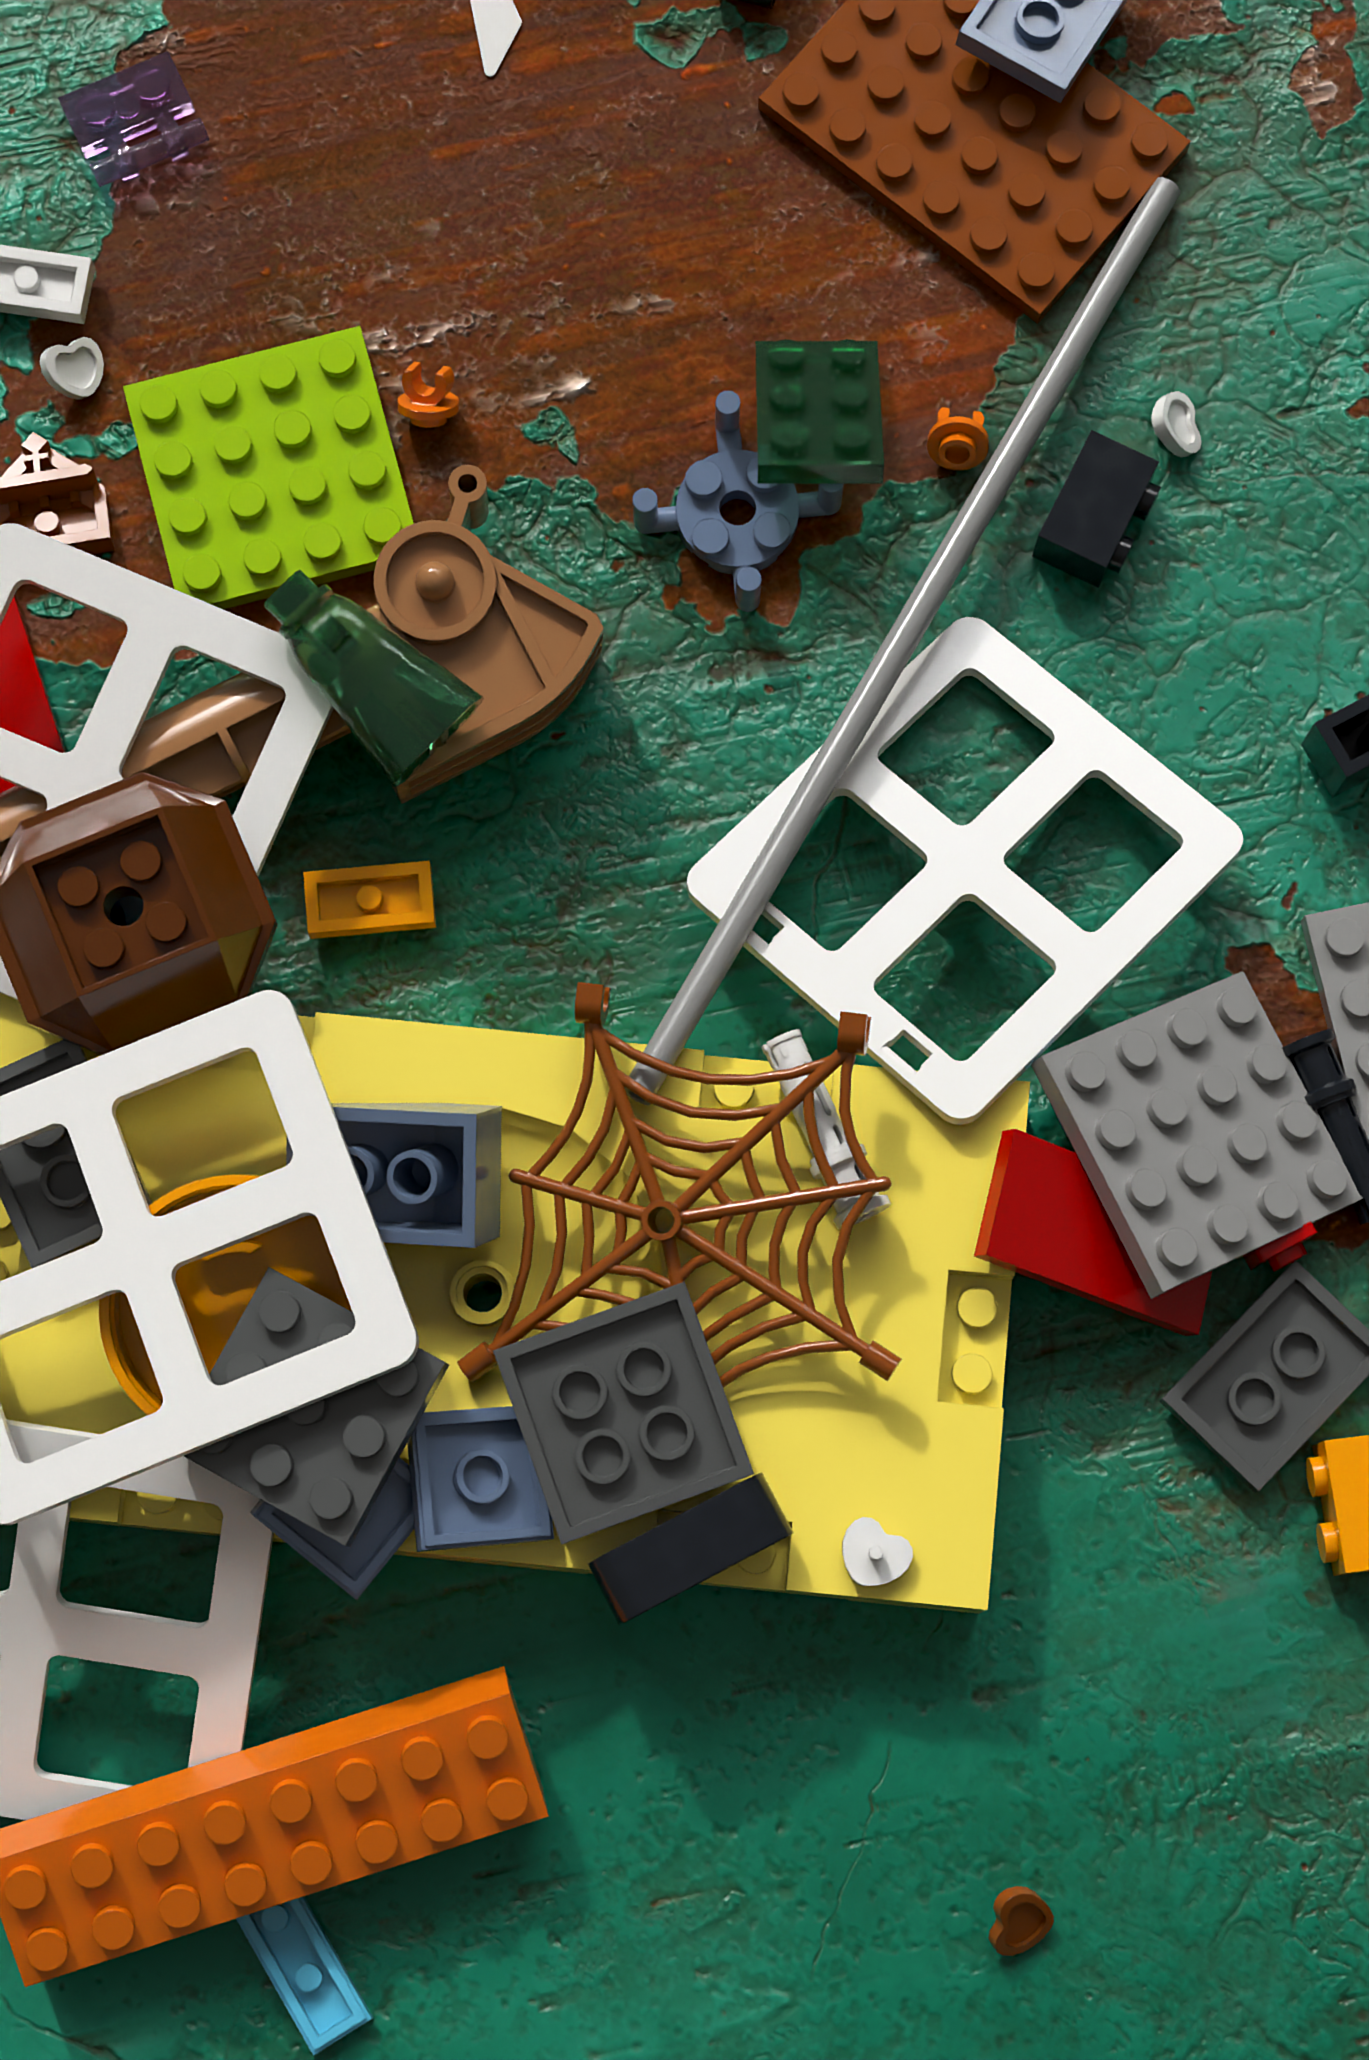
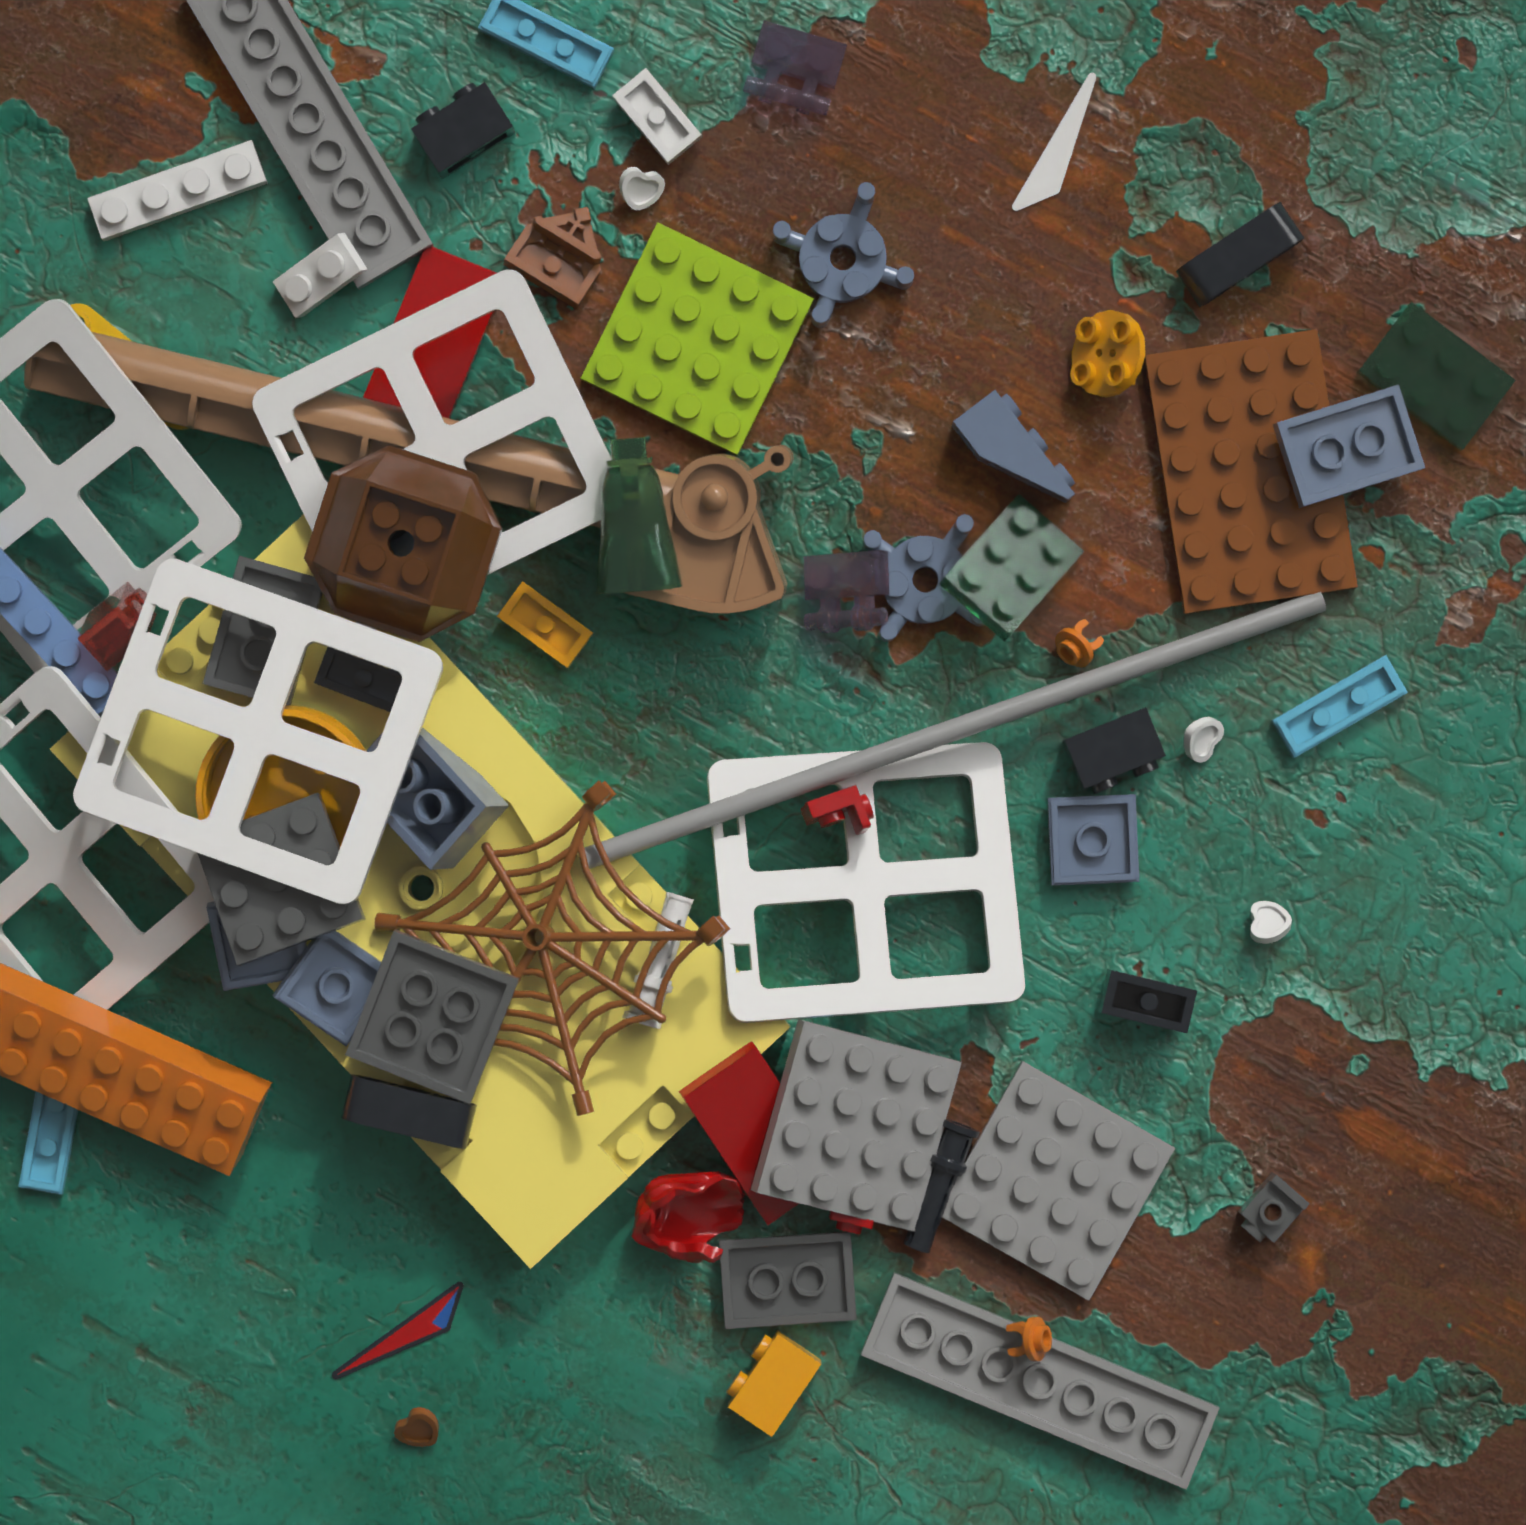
camera: 40 degrees right, 10 degrees up
orange plate [398,361,459,428] -> none
white piece [842,1517,913,1586] -> none
none -> black plate [314,647,402,712]
none -> sticker [332,1281,464,1379]
none -> red hair [631,1171,744,1263]
none -> sand blue plate [773,182,914,328]
none -> red bracket [800,785,874,835]
none -> clear purple plate [803,550,890,634]
none -> sand blue slope [952,390,1075,503]
none -> sand blue plate [1047,794,1140,885]
none -> light orange plate [1070,310,1145,398]
none -> medium azure tile [1271,655,1408,758]

